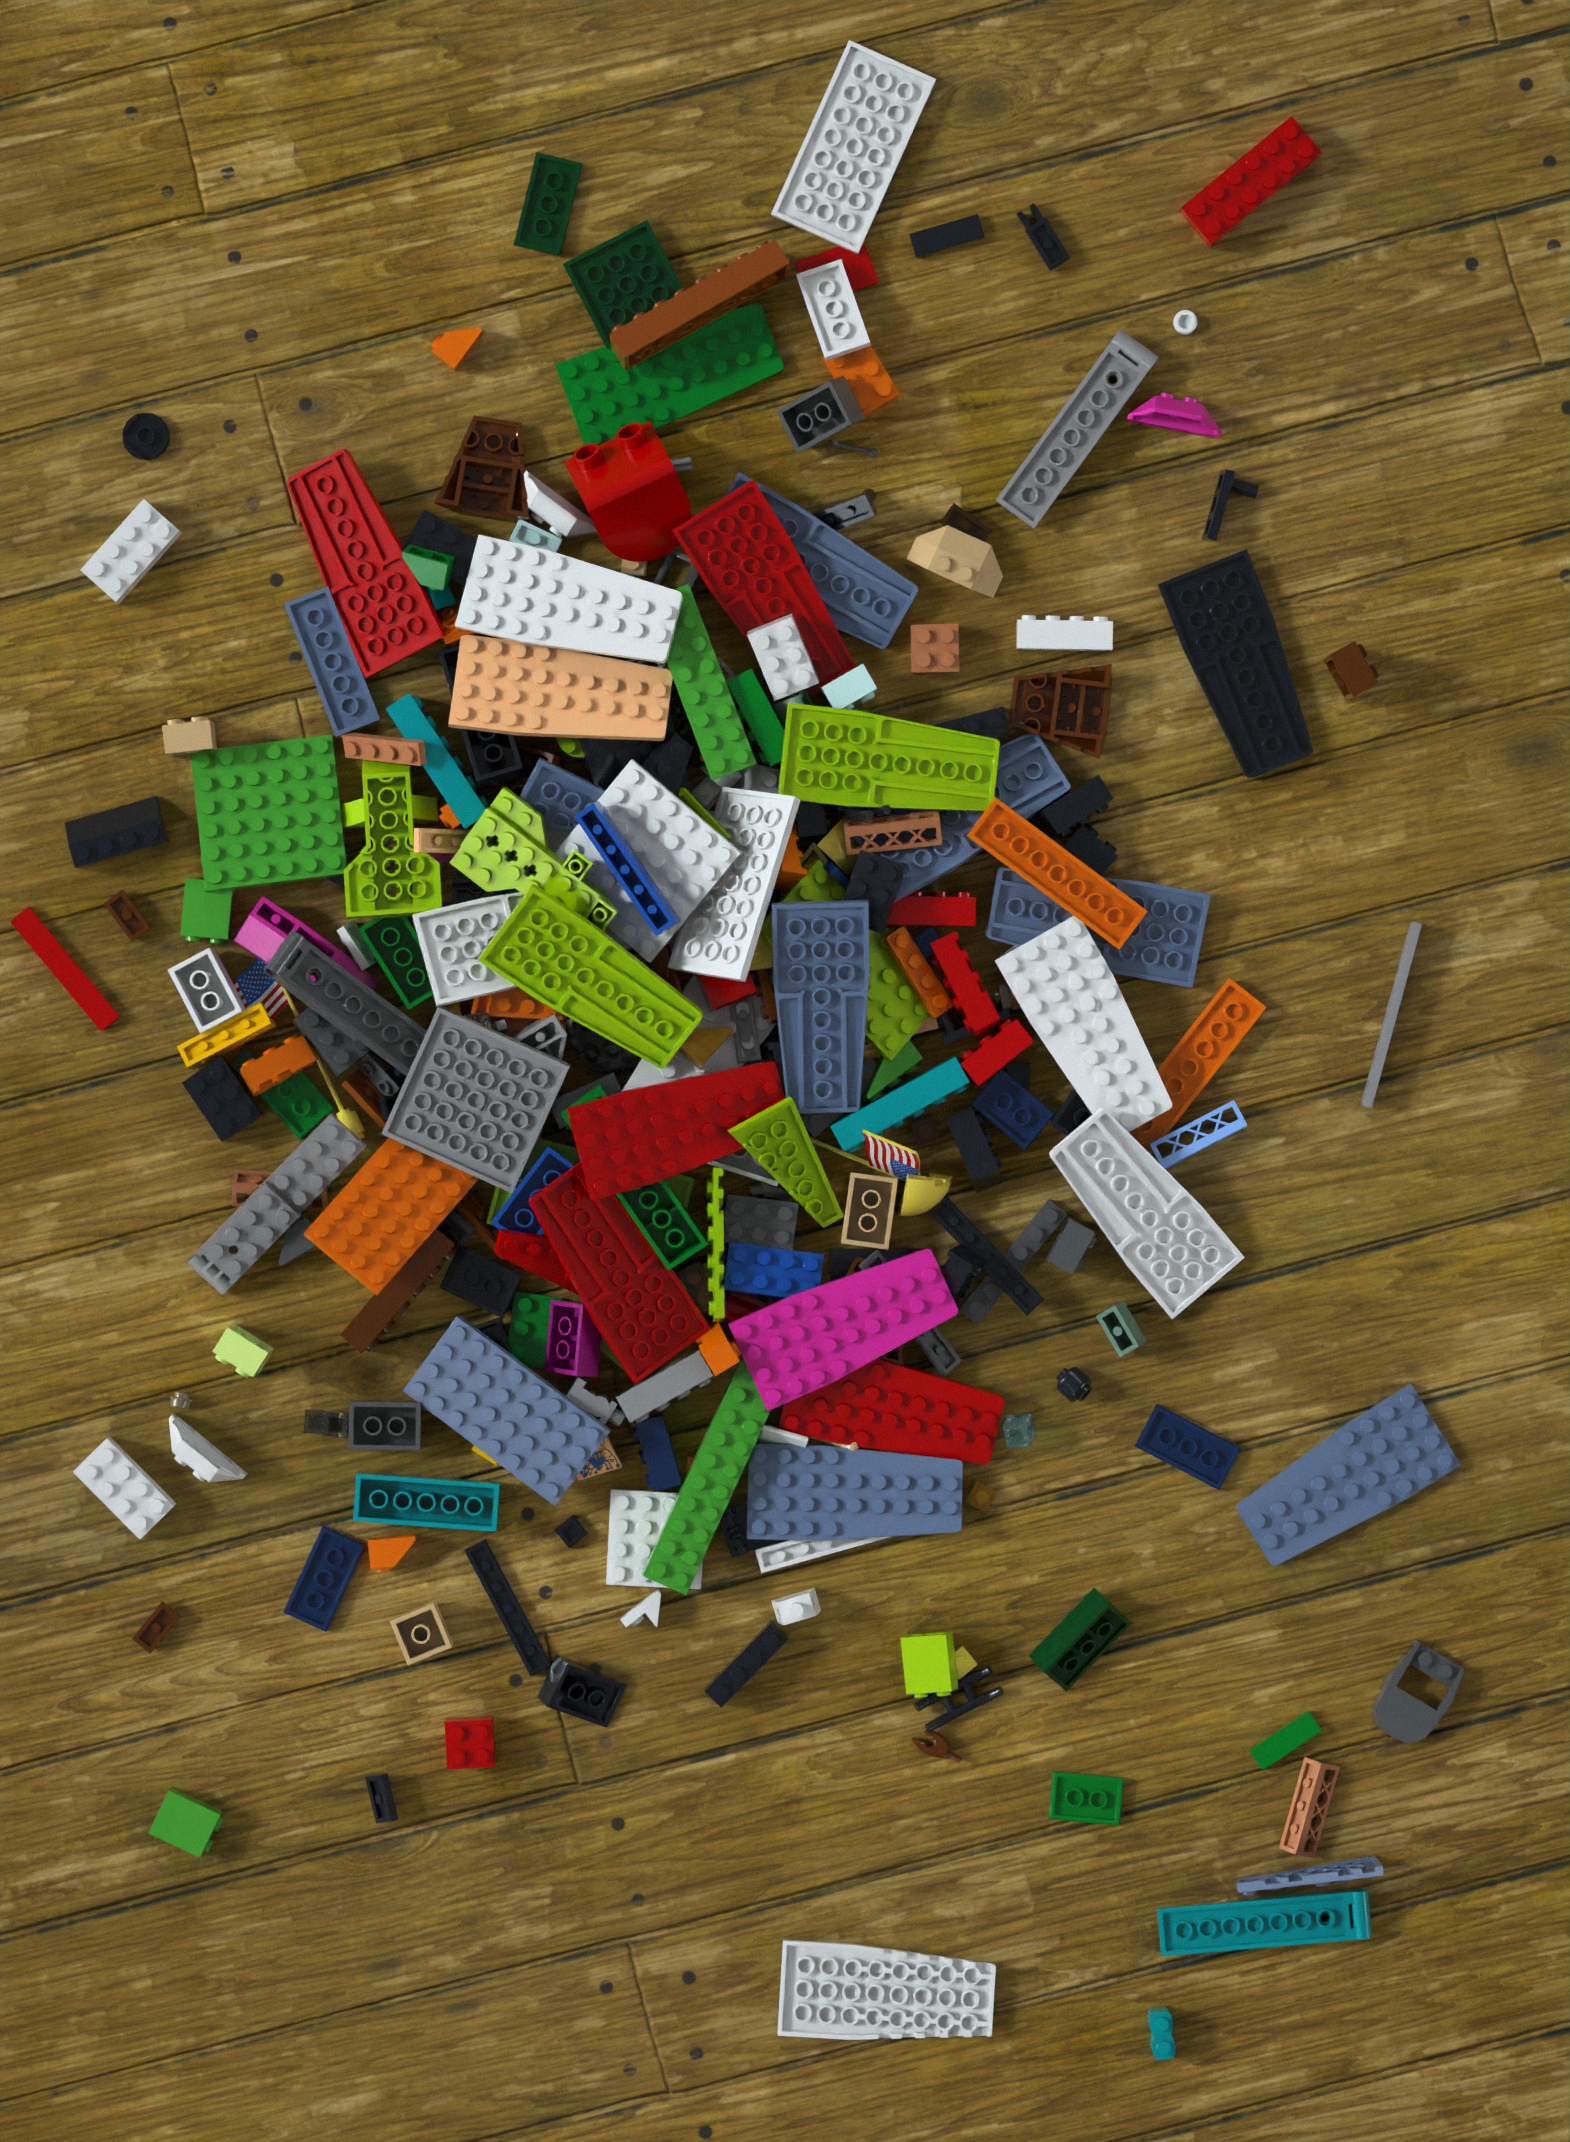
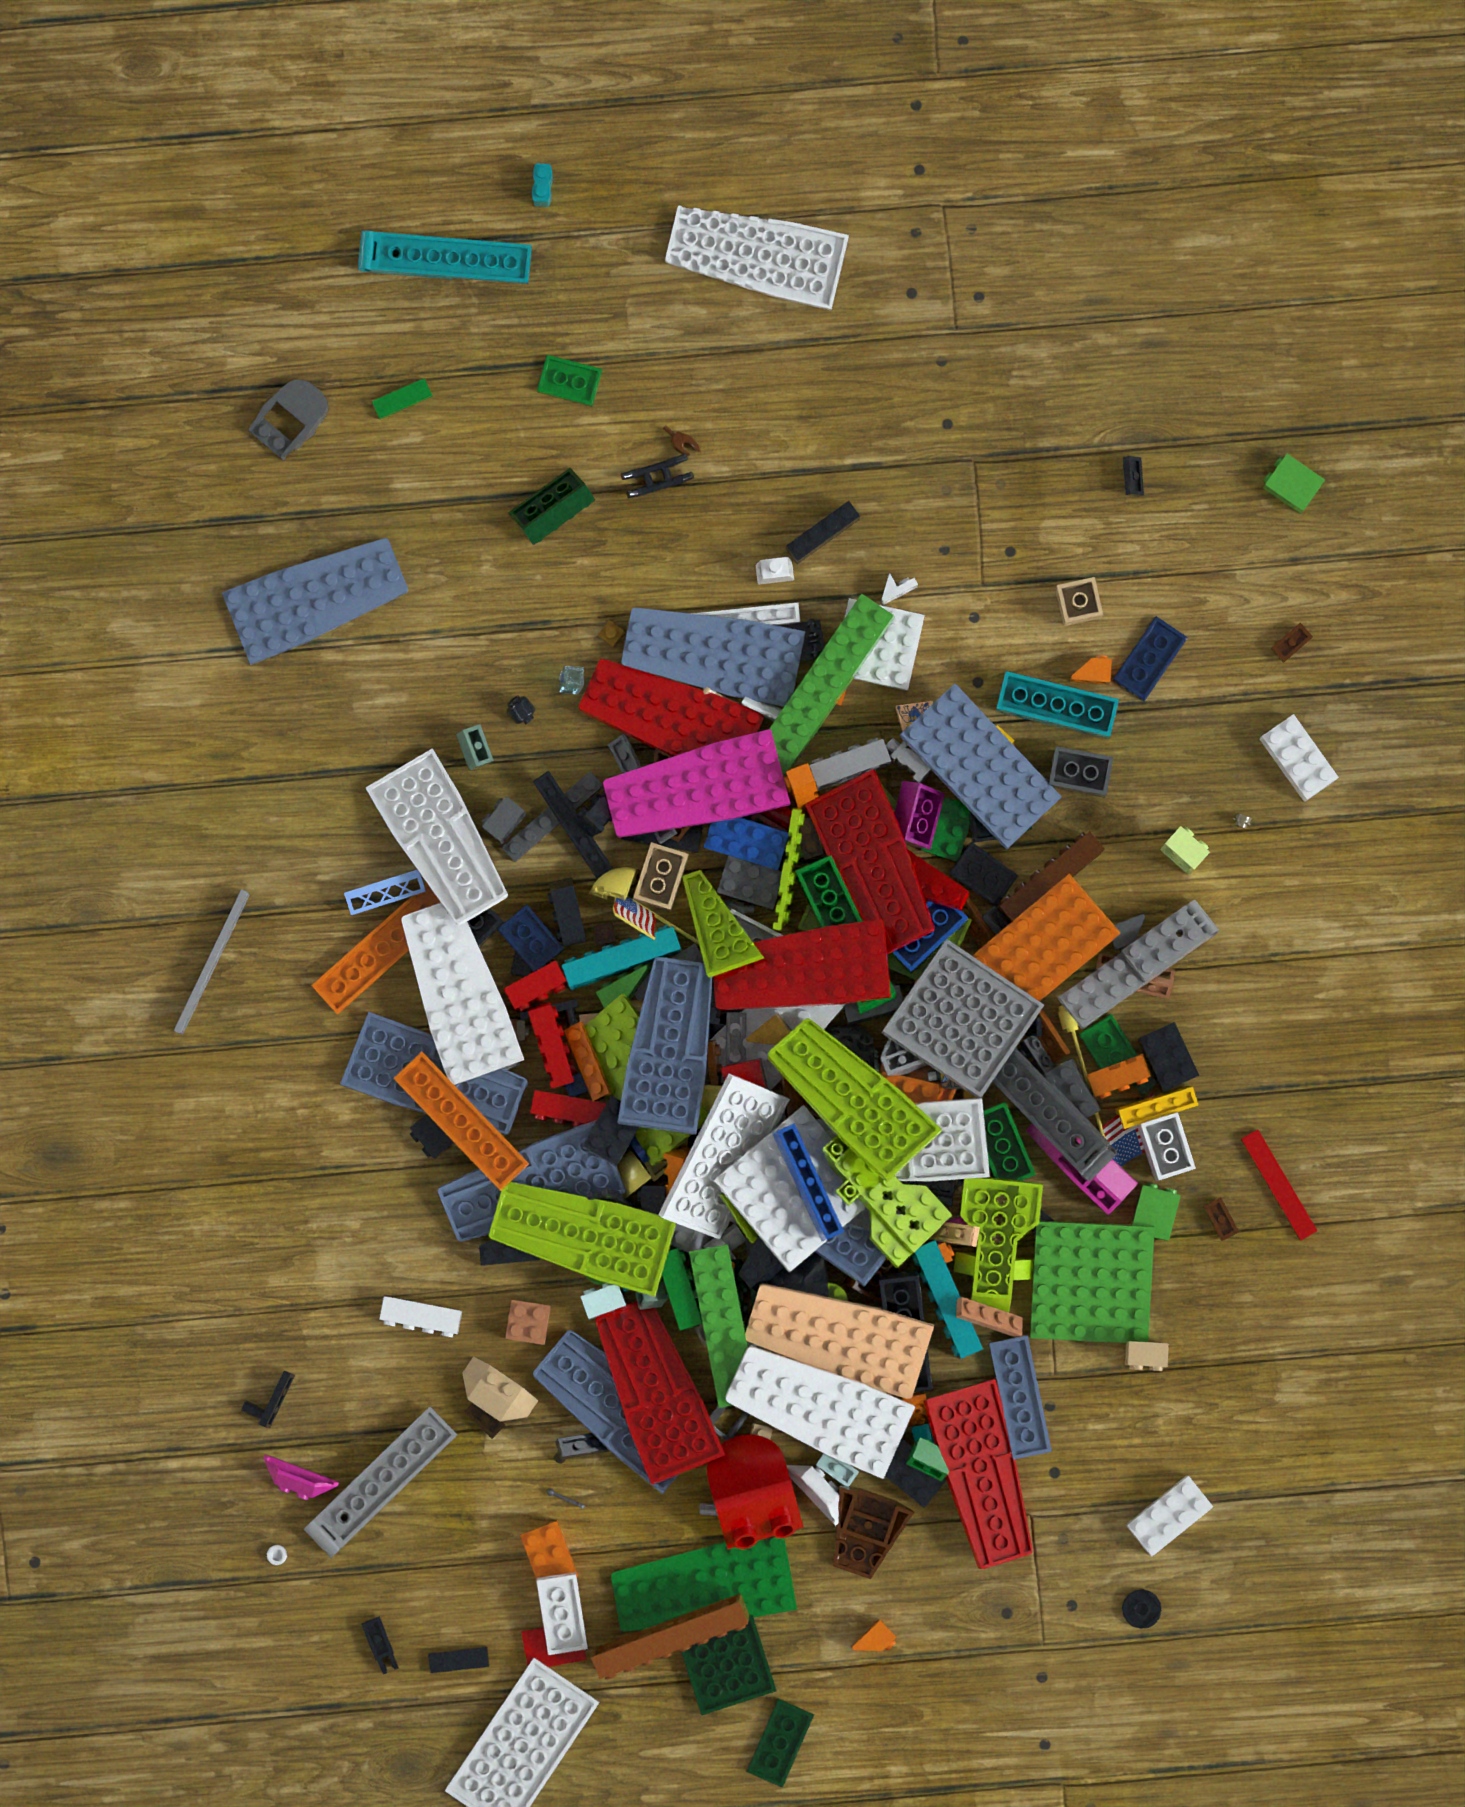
camera: 170 degrees left, 5 degrees down
black slope [65,796,170,868] -> none
white wedge [169,1413,248,1482] -> none
clear smoke brick [303,1409,349,1438] -> none
white plate [337,921,378,971] -> none
red brick [444,1716,496,1769] -> none
black tile [464,1539,552,1676] -> none
black slope [537,1655,626,1728] -> none
black tile [554,1515,588,1548] -> none
dark blue brick [632,1414,682,1492] -> none
white brick [747,613,819,701] -> none
dark grey brick [776,376,865,454] -> none
nougat fence [843,810,942,855] -> none
lime brick [900,1631,958,1698] -> none
light yellow plate [955,1645,978,1679] -> none
reddish brown wedge [1008,664,1112,759] -> none
black wedge [1028,774,1114,839] -> none
dark blue tile [1134,1404,1241,1490] -> none
black wing [1157,549,1313,778] -> none
red brick [1179,116,1322,248] -> none
sand blue wing [1235,1855,1384,1895] -> none
nougat fence [1279,1757,1340,1858] -> none
reddish brown brick [1323,641,1379,701] -> none

